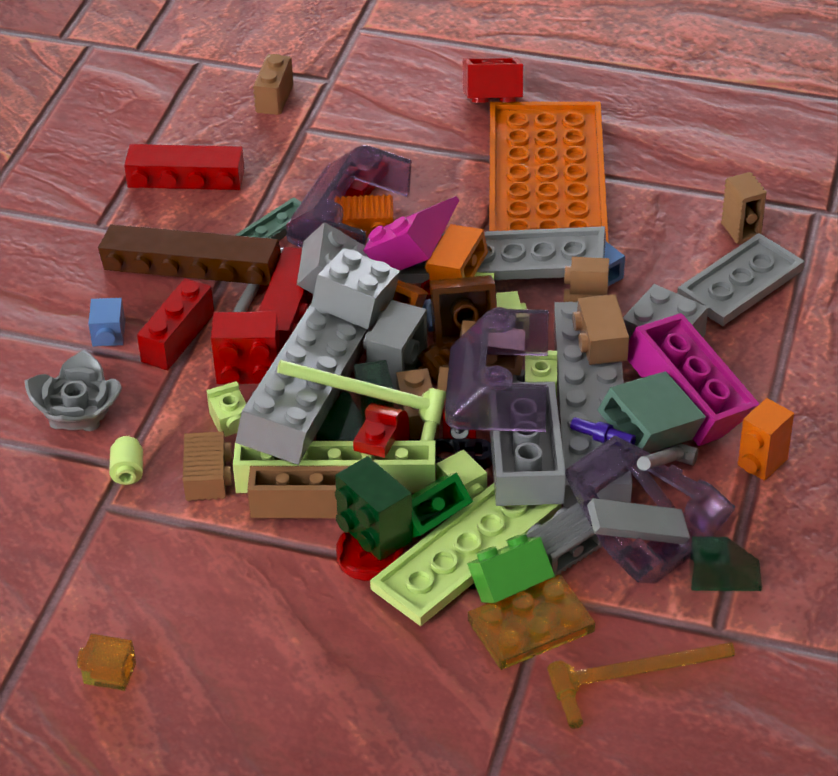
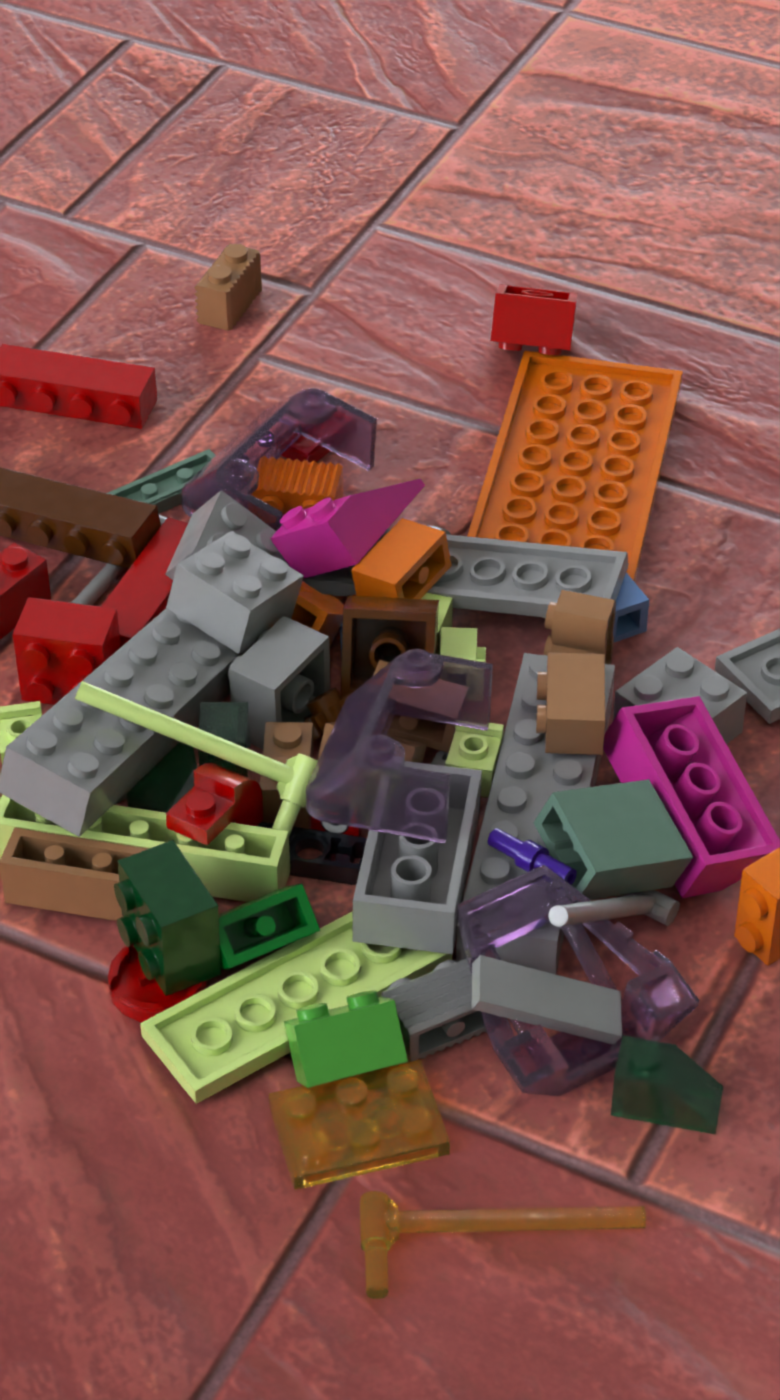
camera: 10 degrees right, 0 degrees up
yellowish green brick [436,449,487,499] -> none

